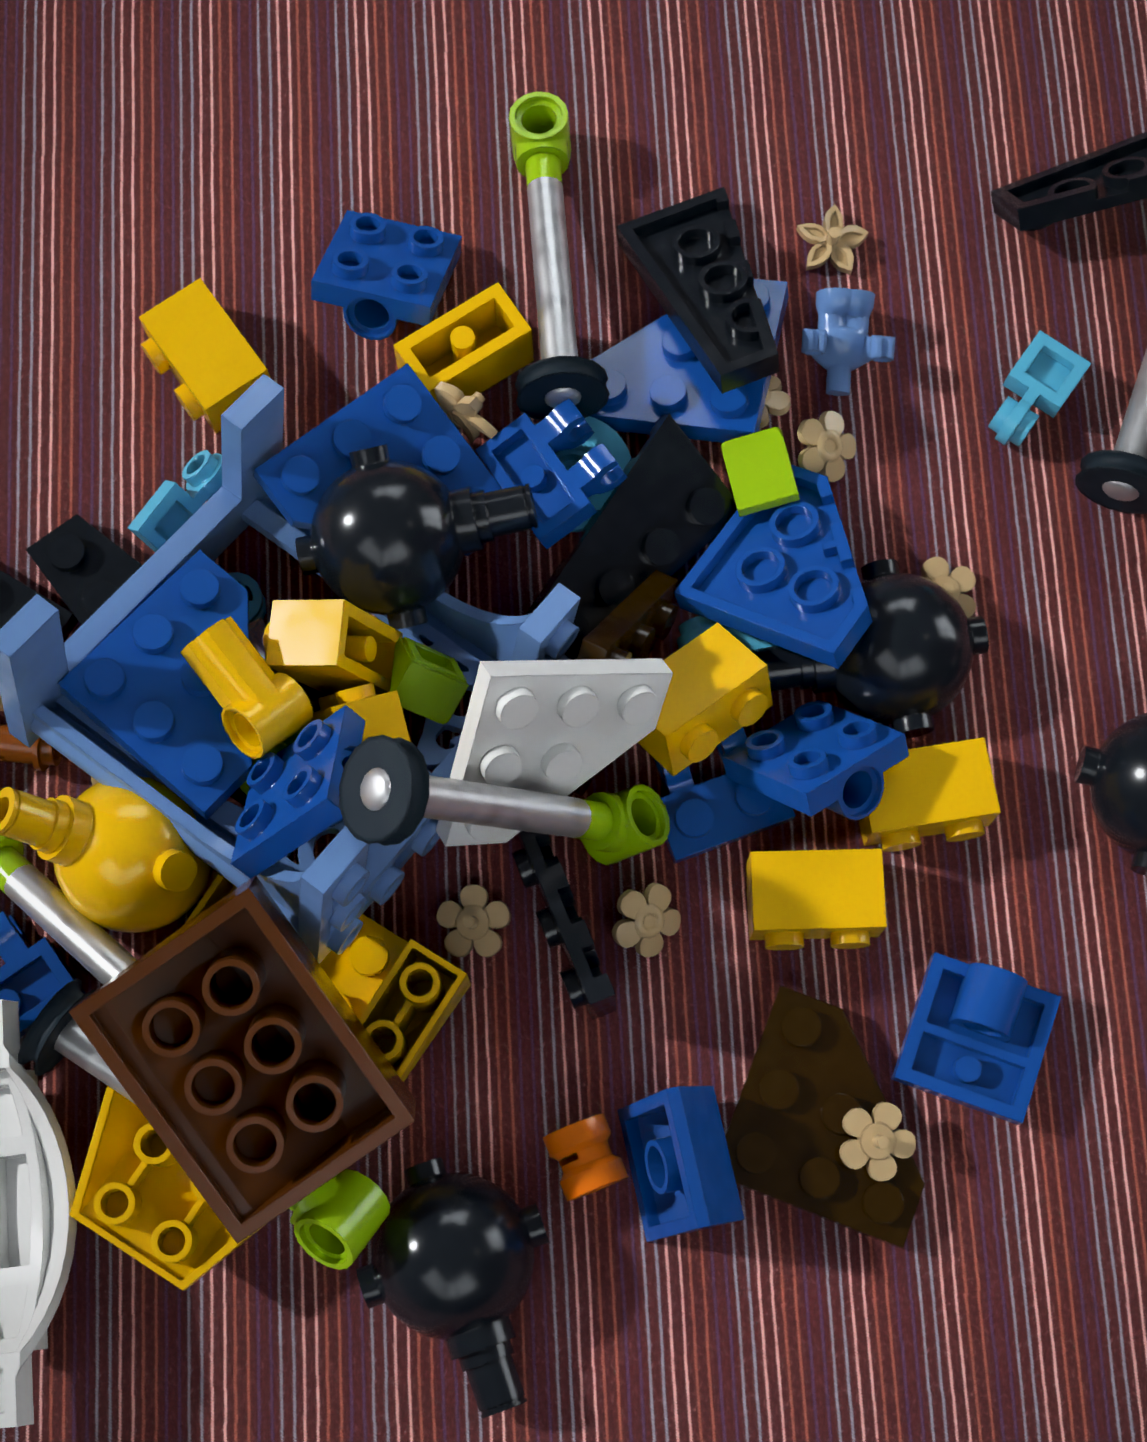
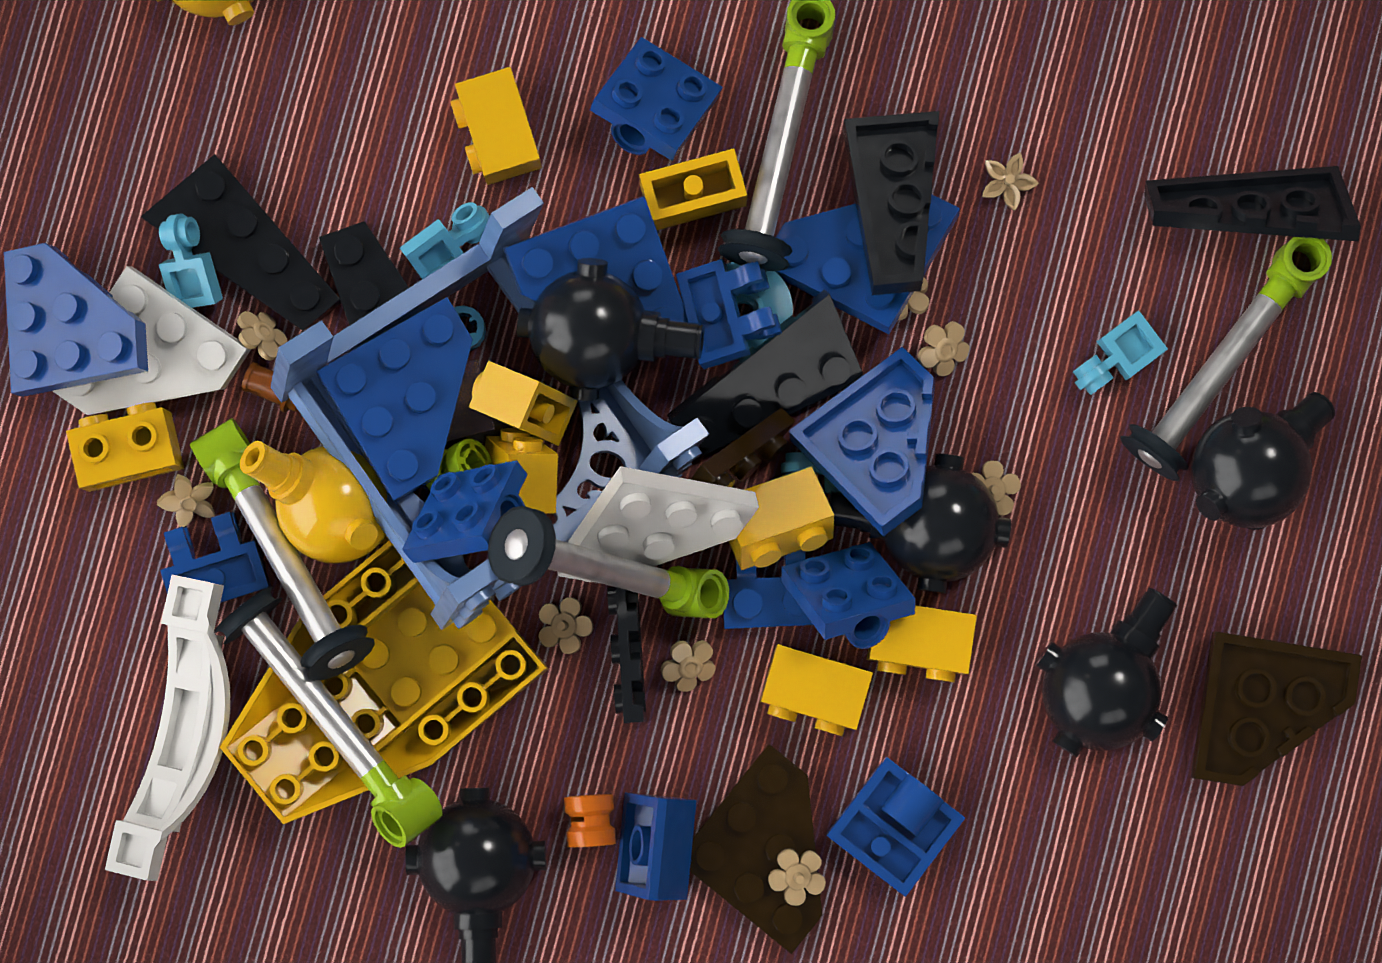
camera: 15 degrees right, 10 degrees up
reddish brown slope [69,875,416,1244] -> none
yellow piece [180,616,313,759] -> none
lime slope [390,637,469,724] -> none
tan plant [434,381,498,444] -> none
lime slope [721,427,800,517] -> none
medium blue piece [801,287,895,396] -> none

